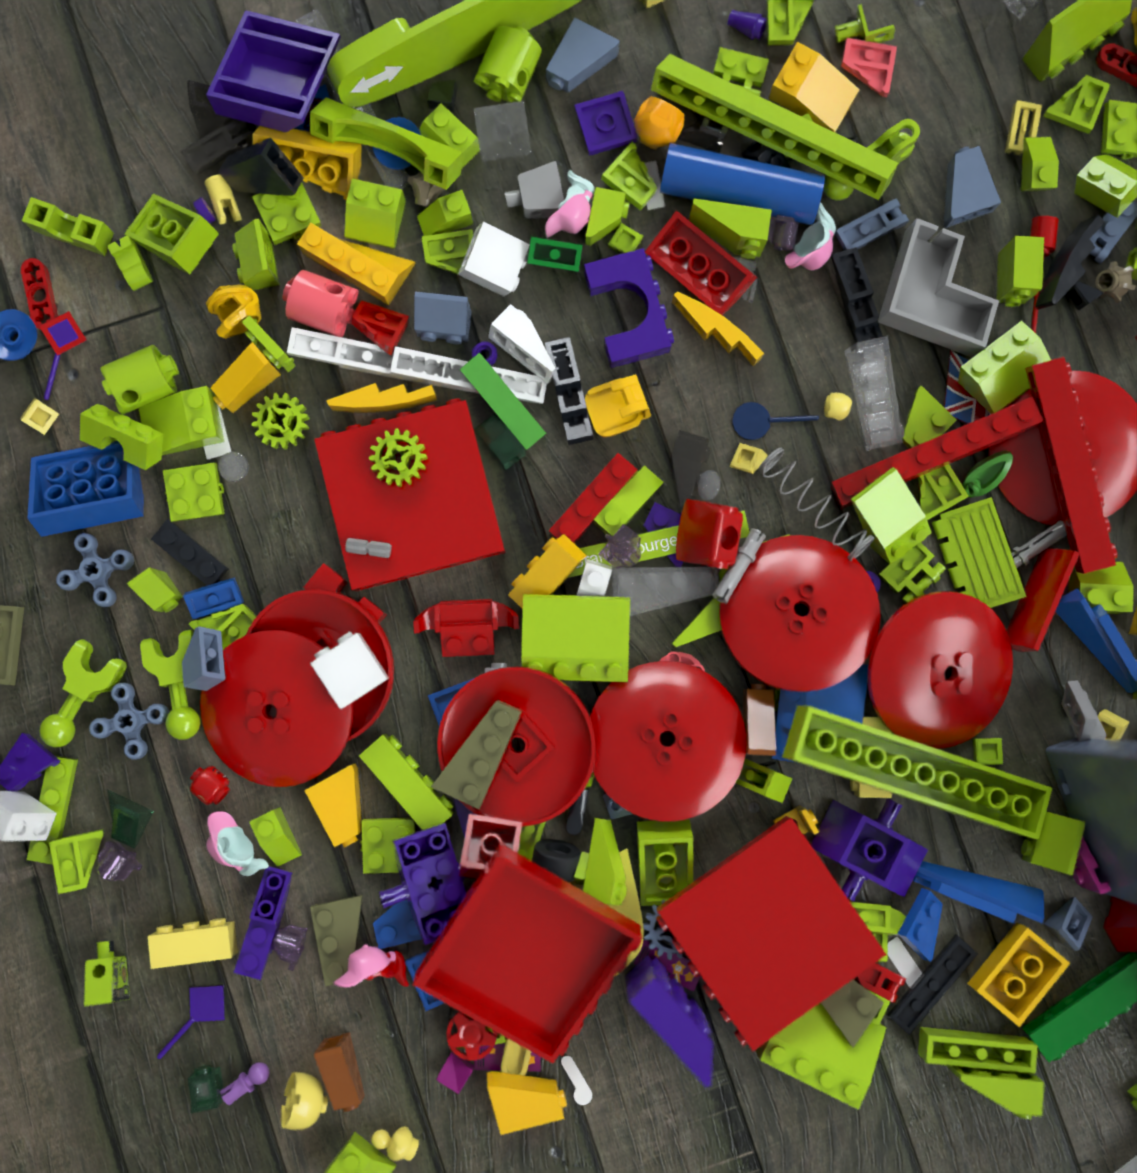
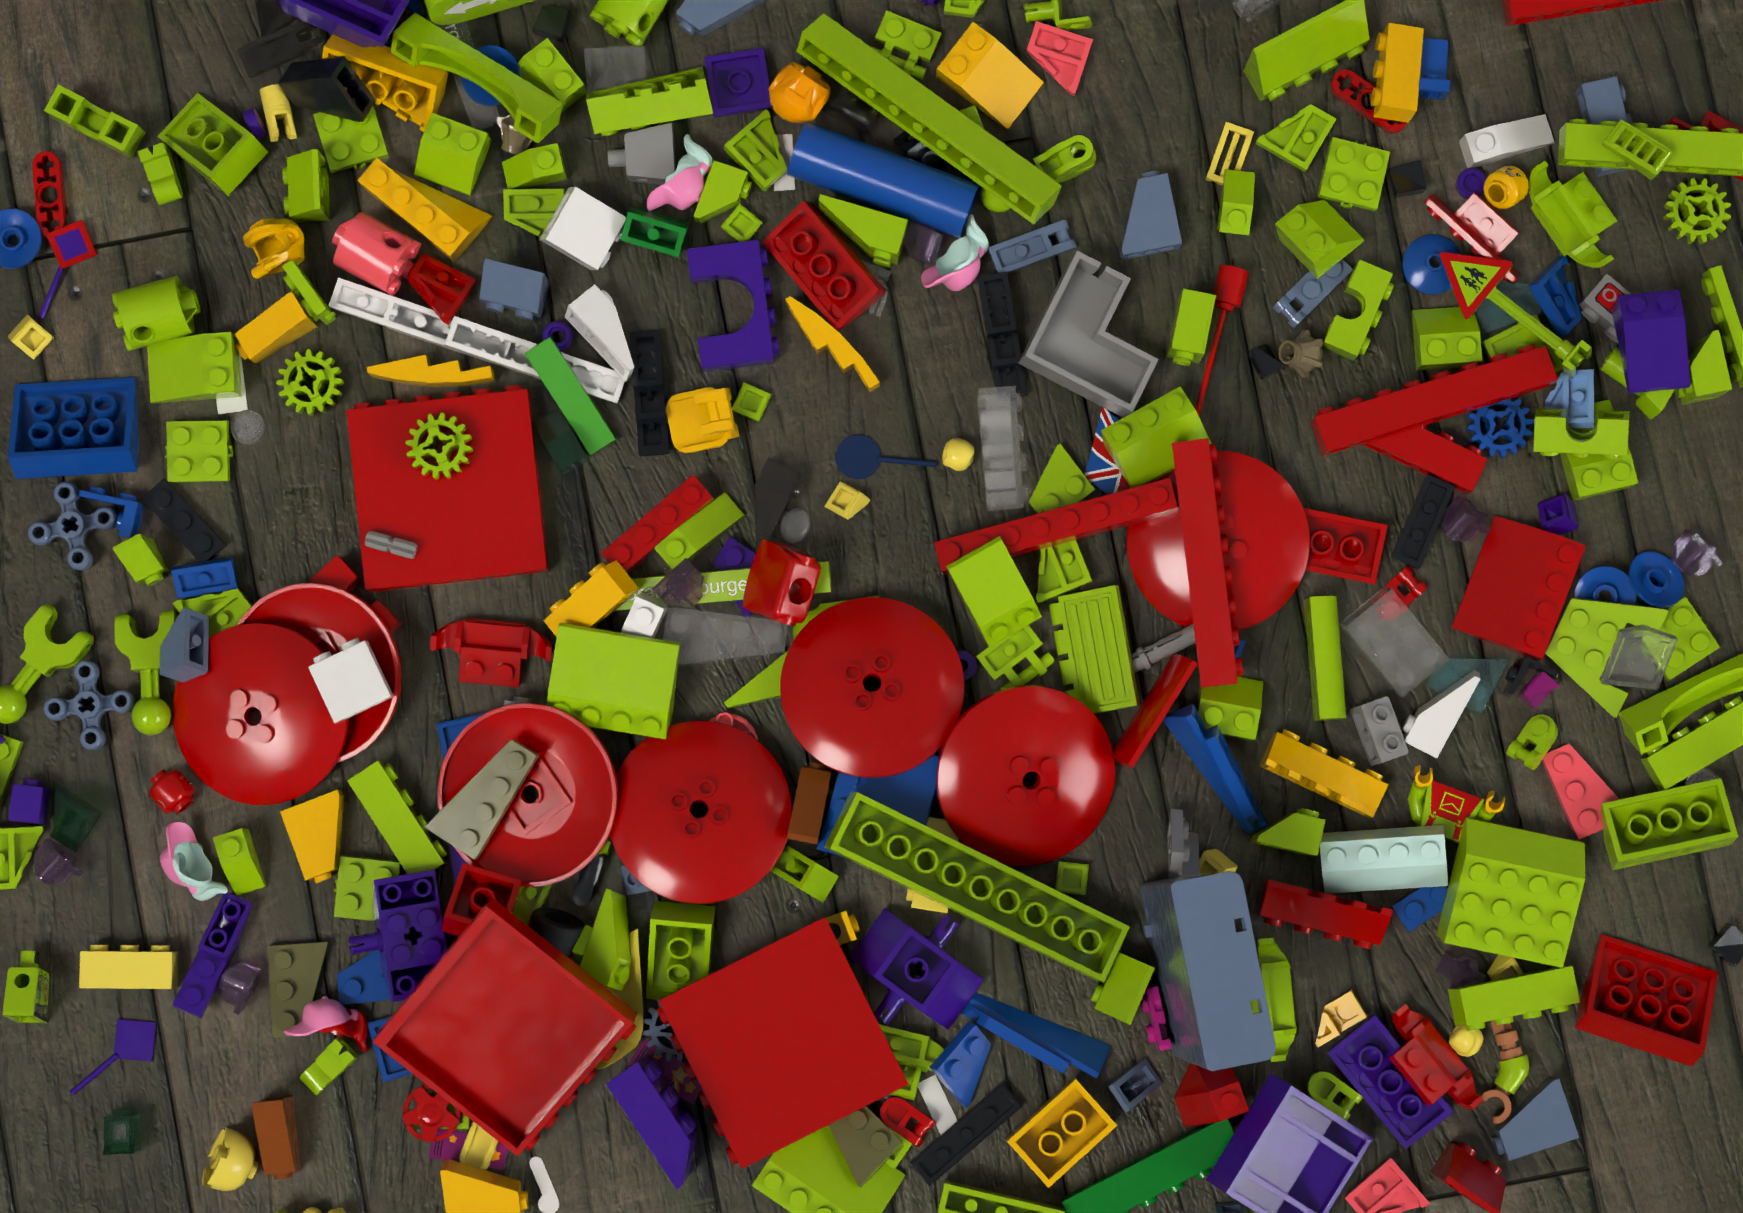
camera: 10 degrees right, 0 degrees up
lime arch [80,404,163,470] -> none
medium lavender pin [220,1062,270,1105] -> none
magenta slope [436,1051,474,1094] -> none
light grey pin [712,528,766,604] -> none
light grey piece [758,448,874,561] -> none
bright green arm [963,450,1013,498] -> none
black slope [1035,215,1105,310] -> none
none -> dark purple brick [8,779,51,824]
none -> blue bracket [78,487,145,539]
none -> lime leg [299,1037,360,1096]
none -> lime wedge [586,66,713,136]
none -> lime tile [732,382,771,423]

